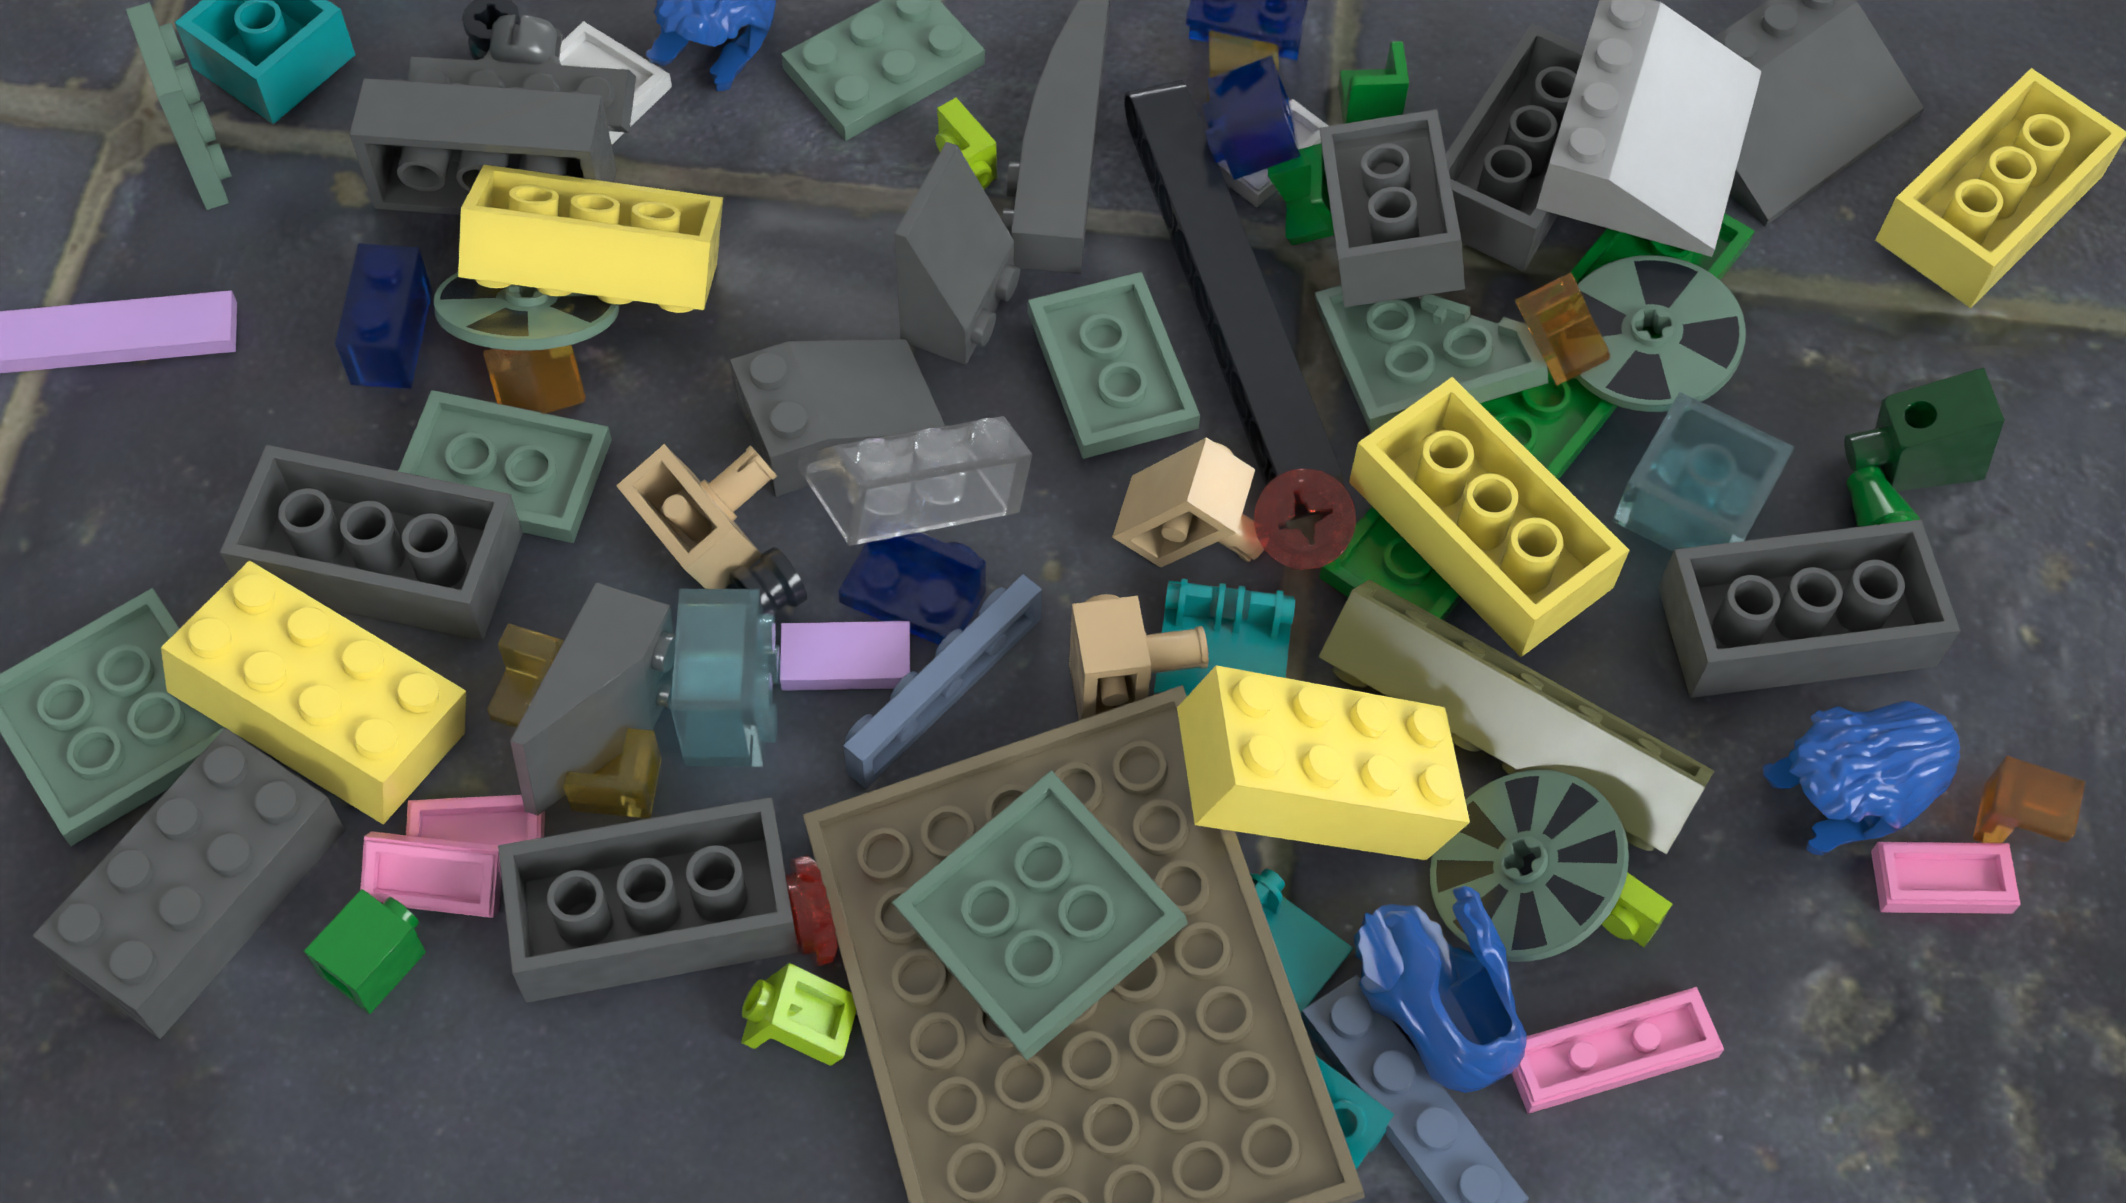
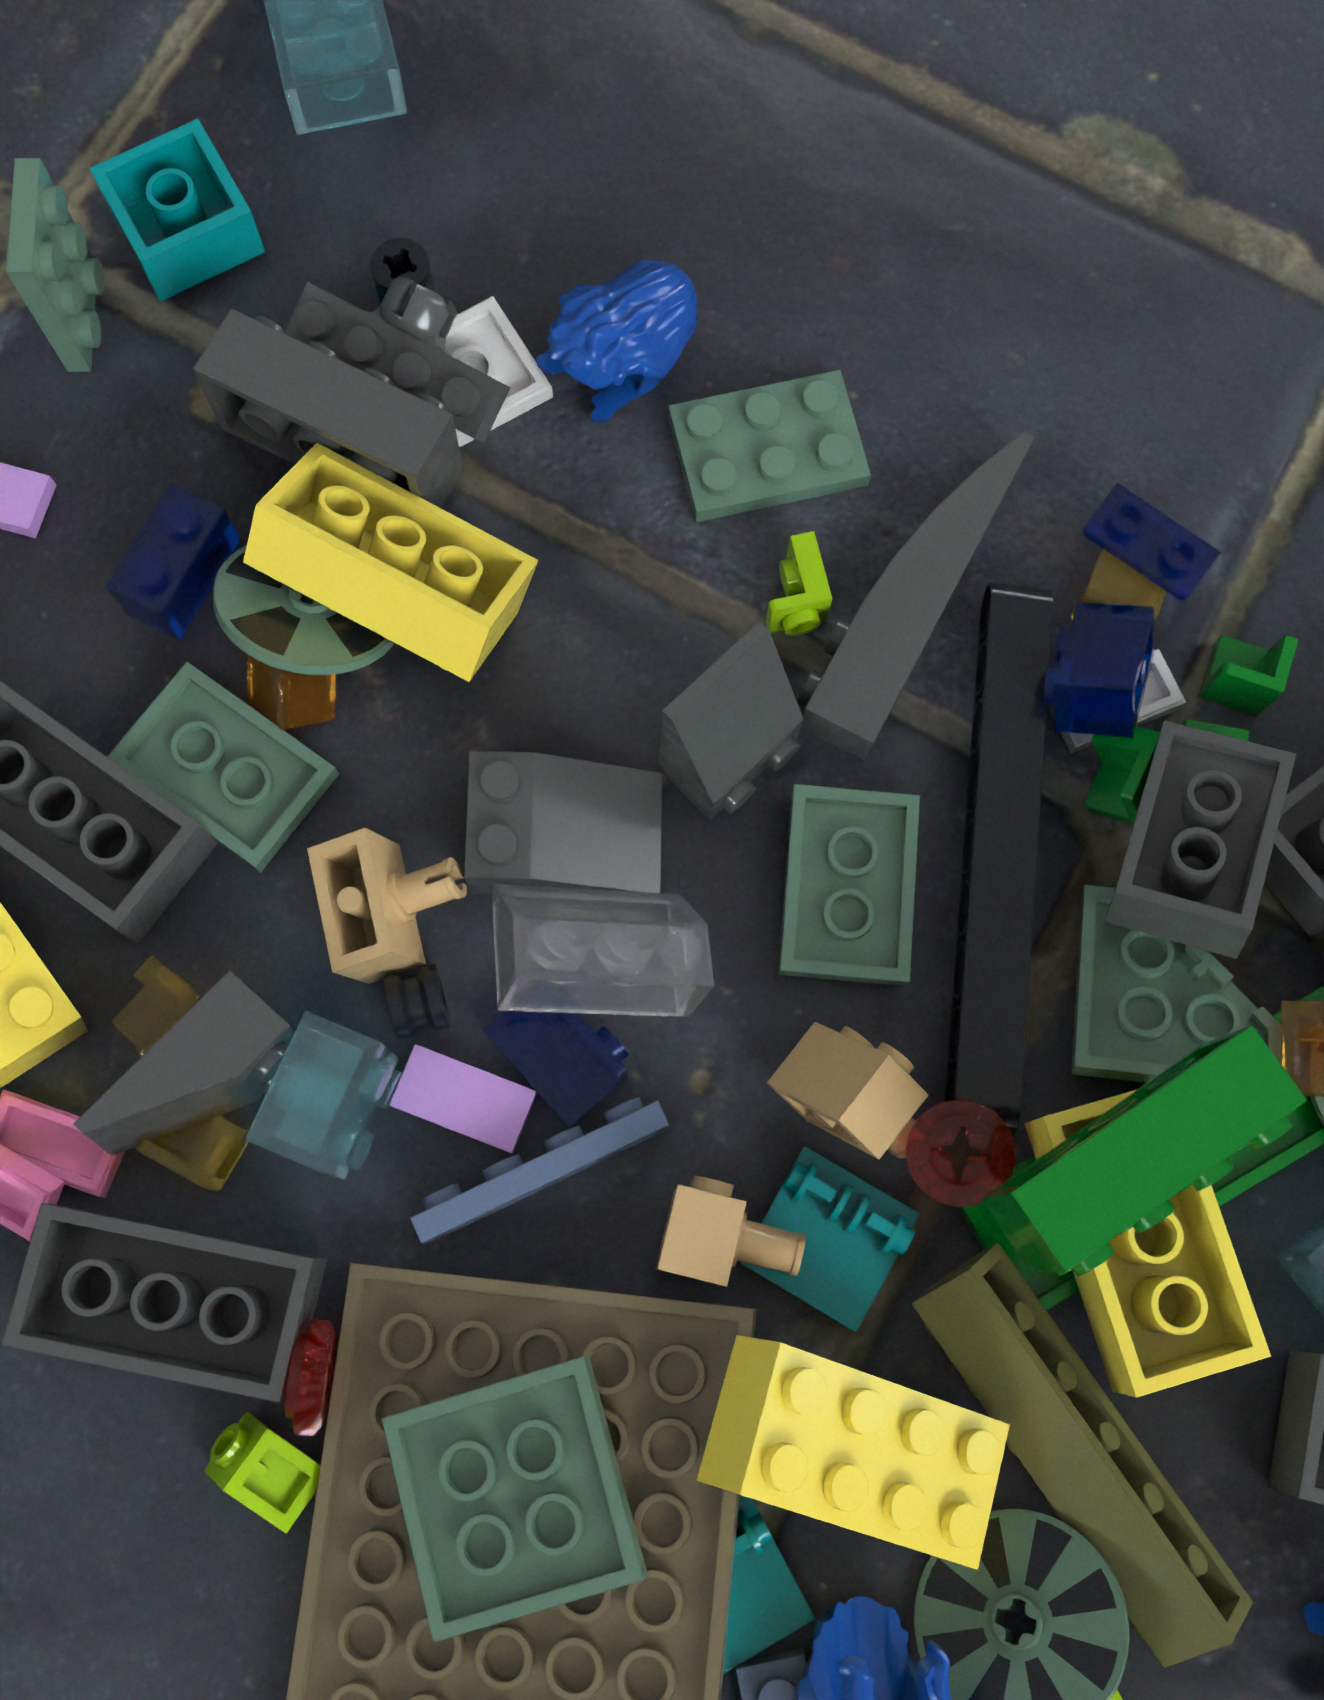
camera: 20 degrees right, 15 degrees up
none -> green brick [981,1025,1307,1276]

